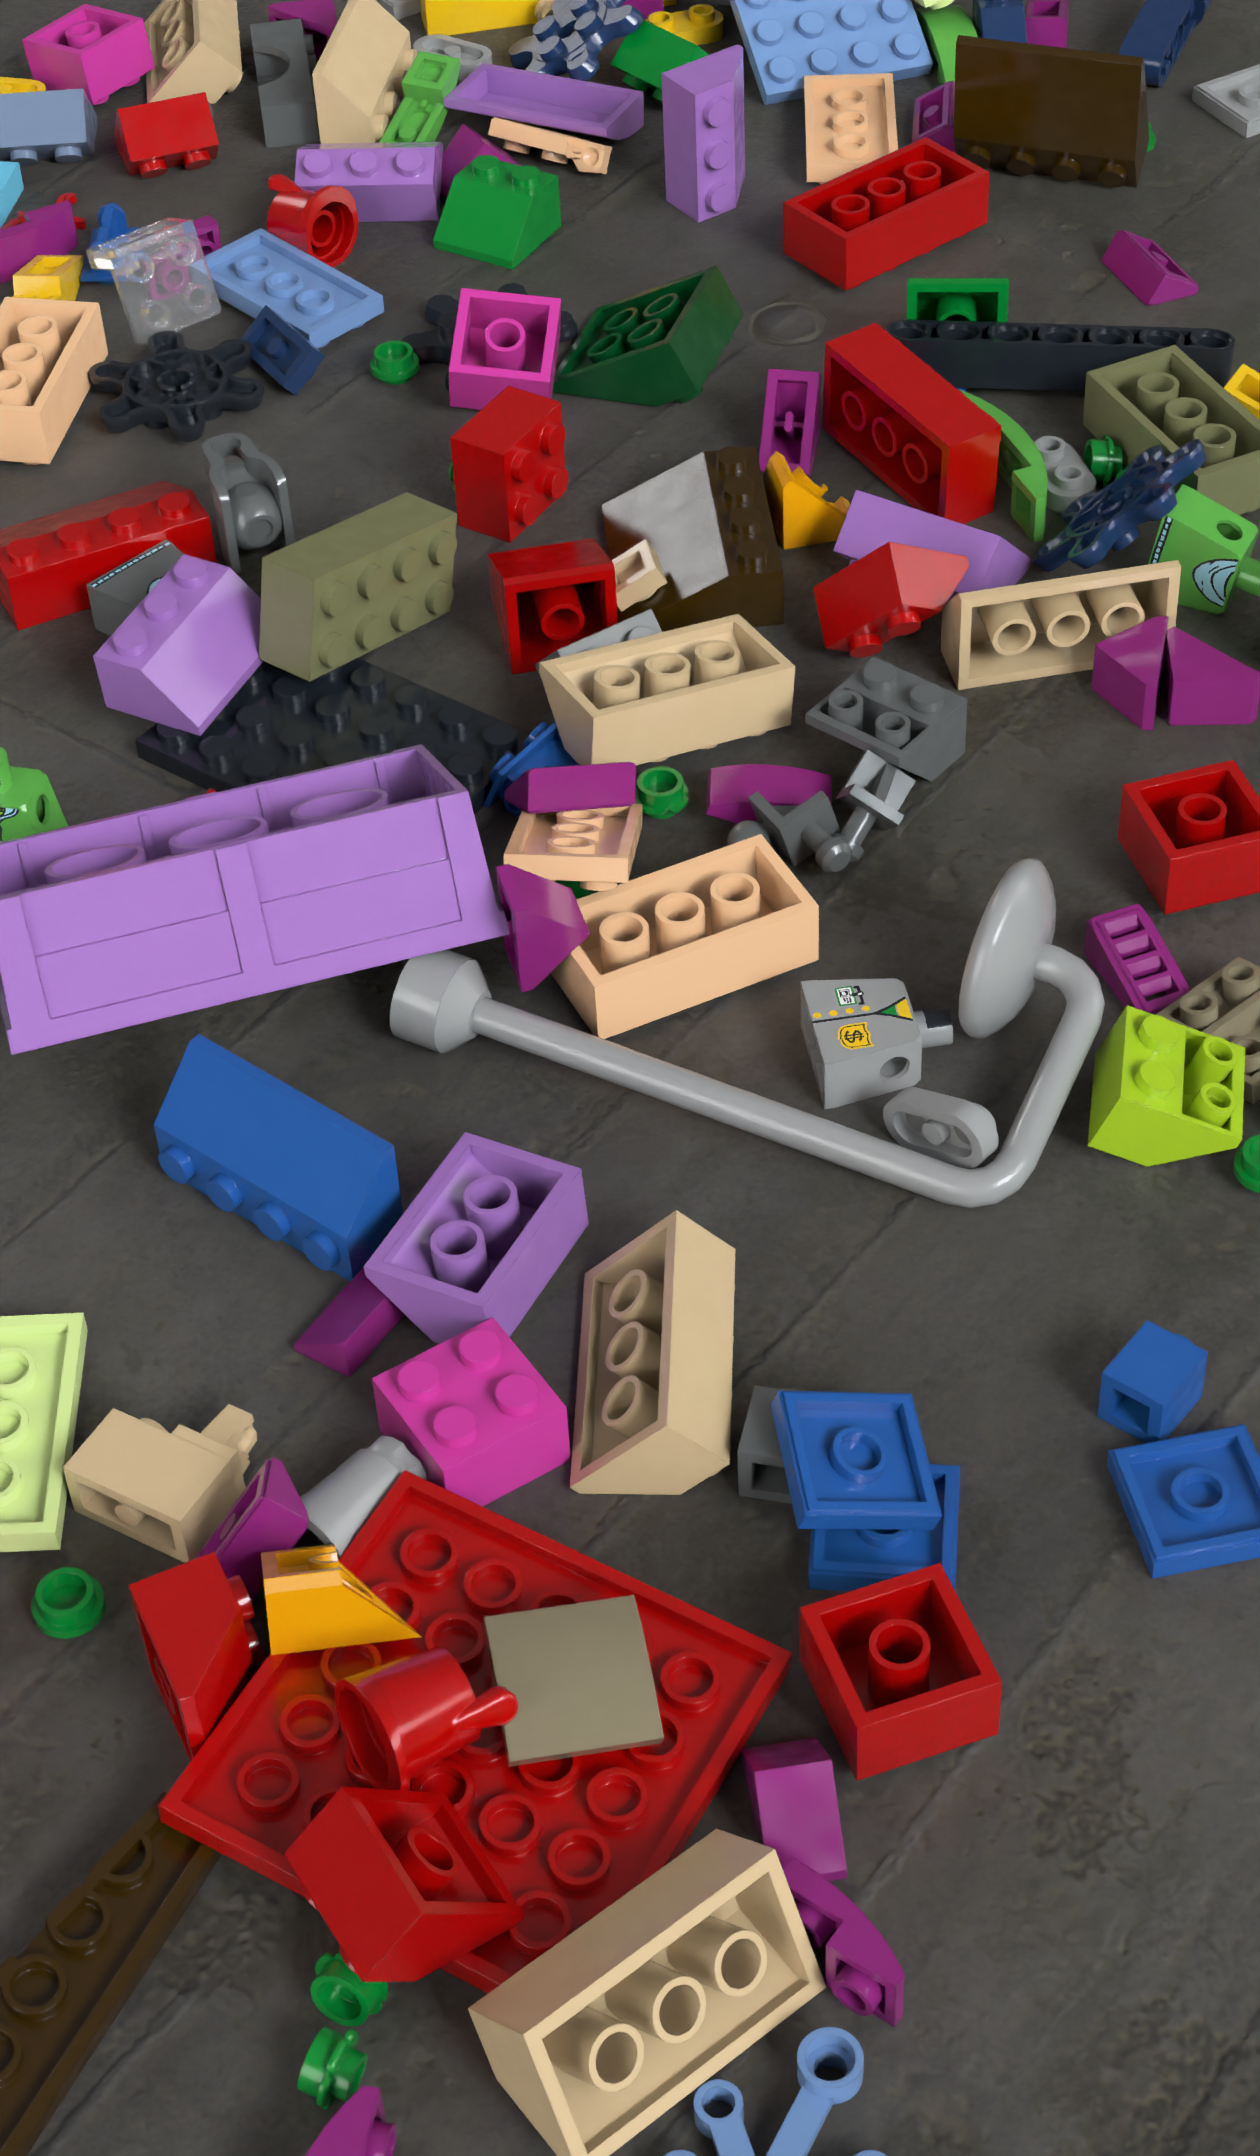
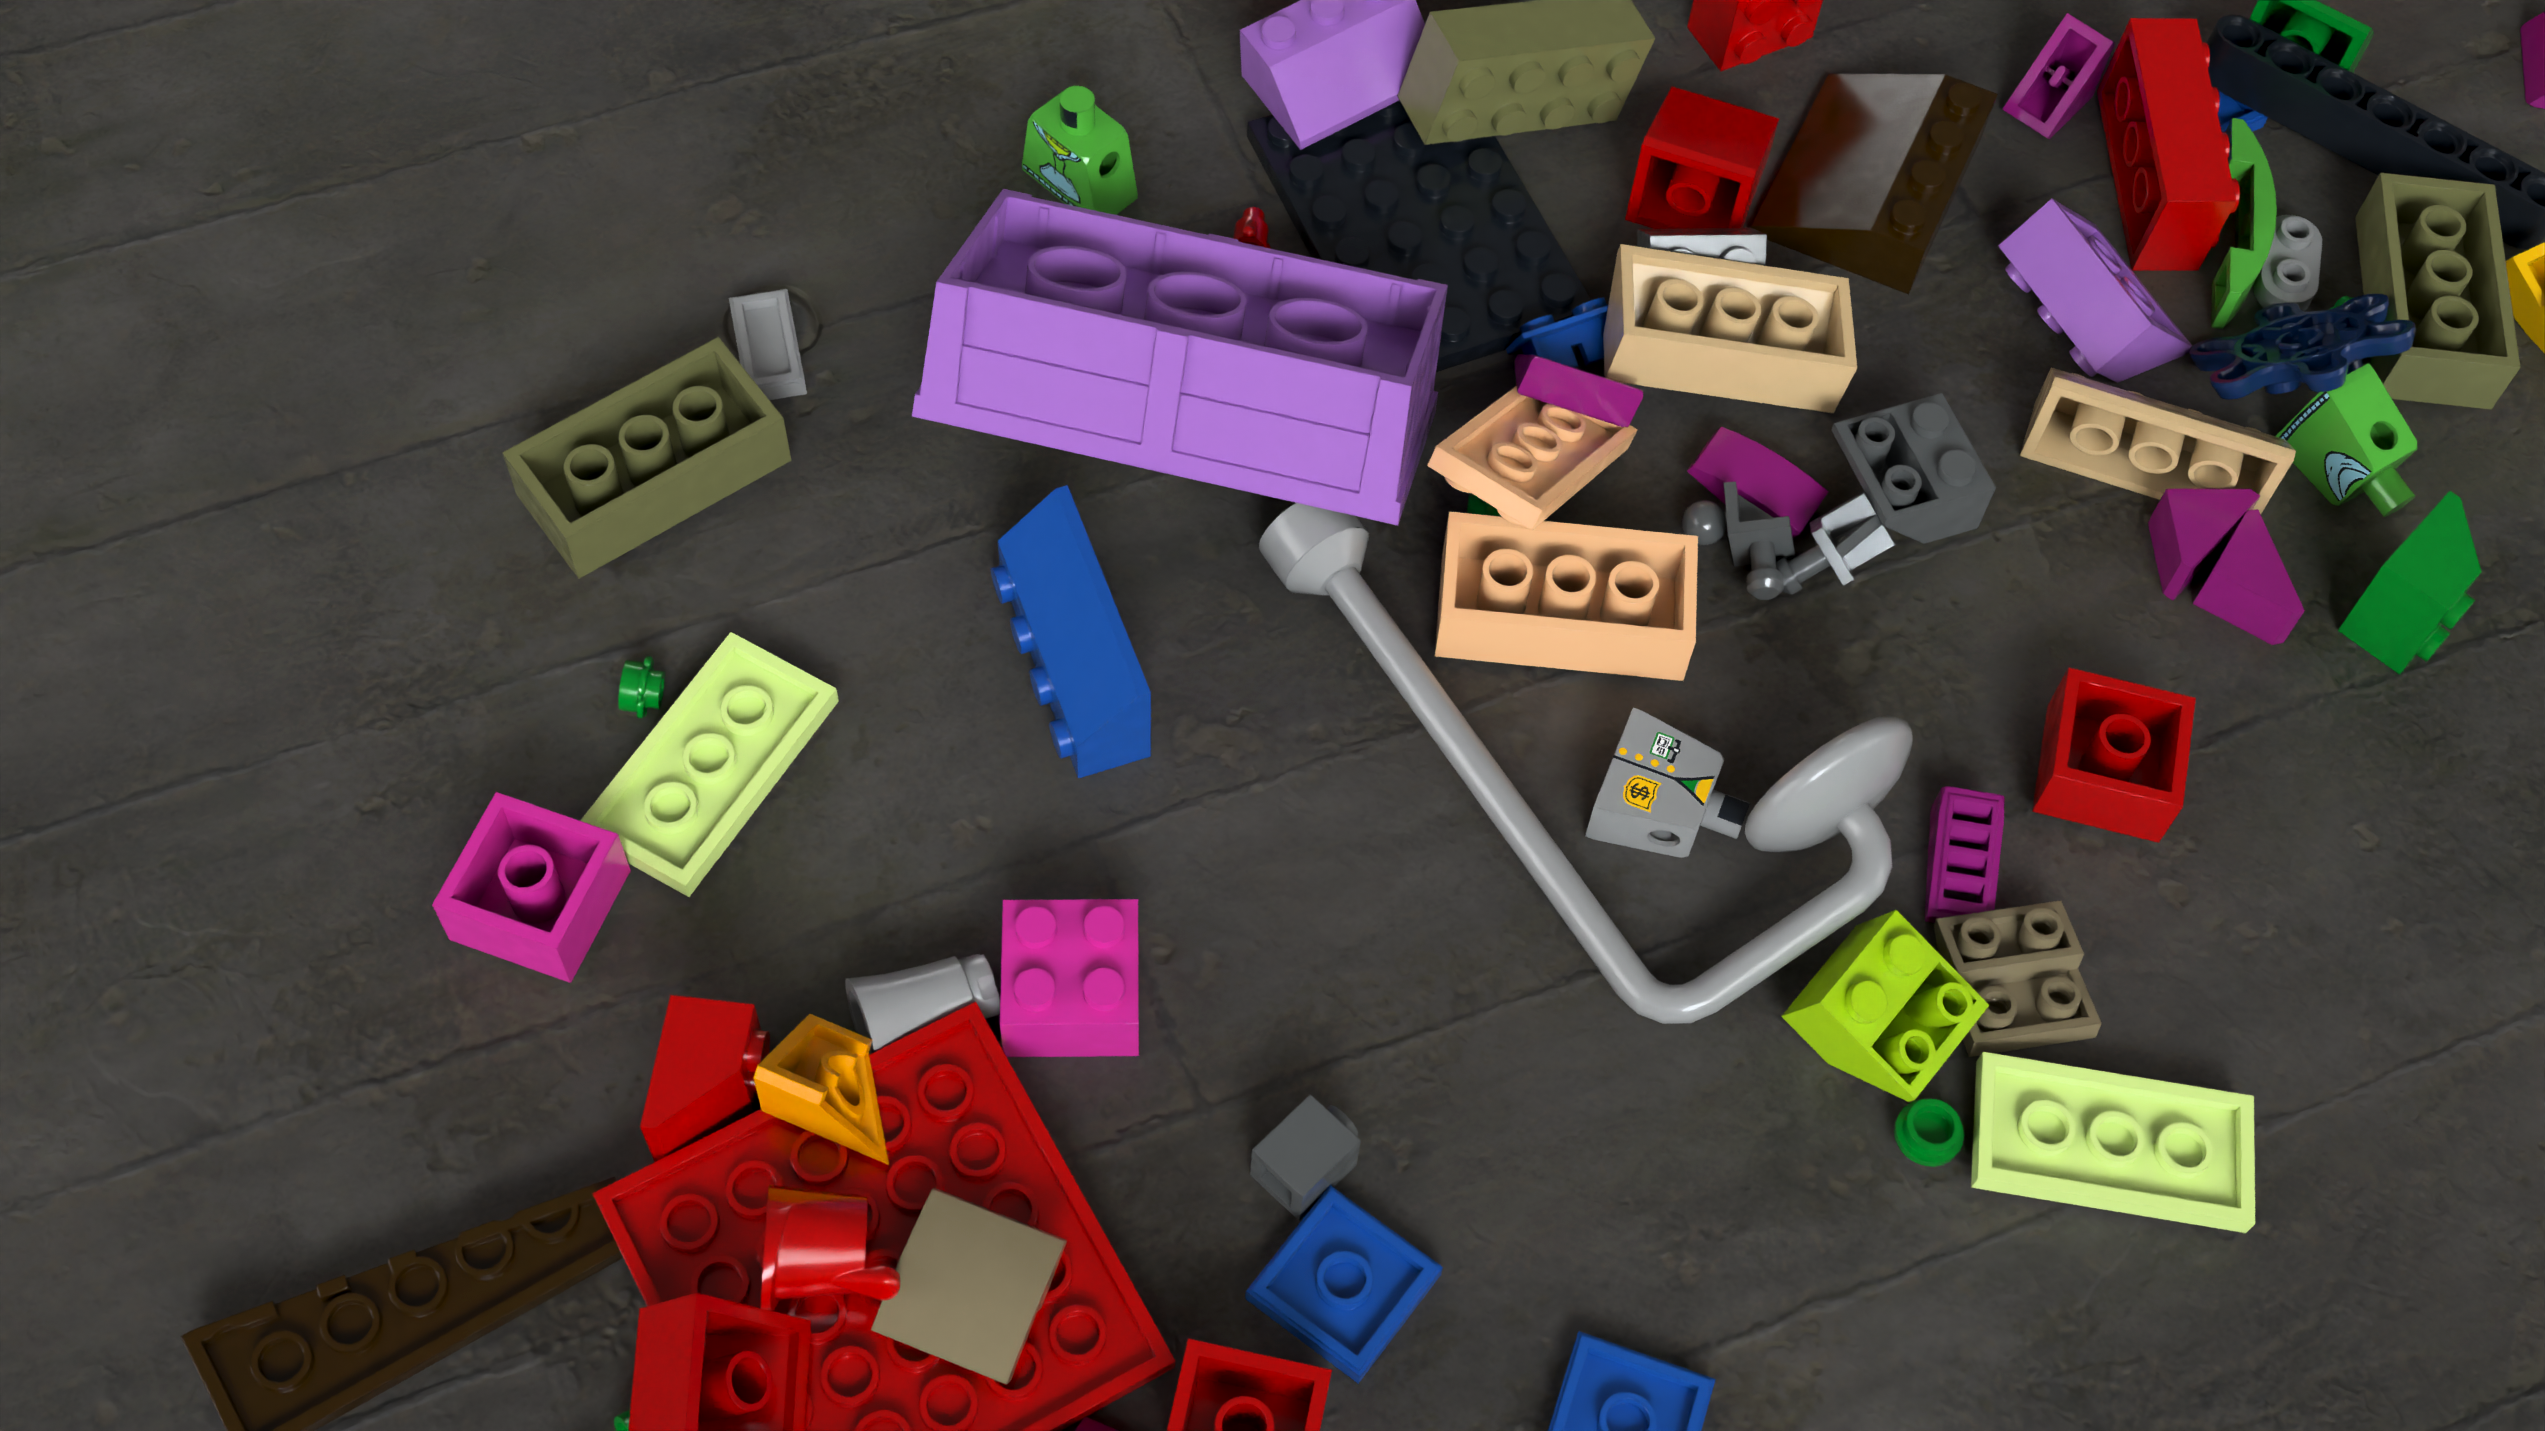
camera: 25 degrees right, 15 degrees up
green plate [31,1567,106,1639] -> none
tan hinge [63,1404,257,1563] -> none
magenta slope [195,1456,309,1602] -> none
magenta slope [294,1267,405,1378] -> none
medium lavender slope [364,1132,589,1344] -> none
magenta slope [496,864,590,993] -> none
tan slope [570,1210,736,1495] -> none
tan plate [612,539,667,612] -> none
green plate [635,766,689,819] -> none
light orange slope [762,451,850,550] -> none
blue tile [771,1391,942,1530] -> none
red slope [813,542,969,658] -> none
light grey plate [883,1087,999,1168] -> none
green plate [1083,435,1123,487] -> none
blue brick [1098,1320,1208,1443] -> none

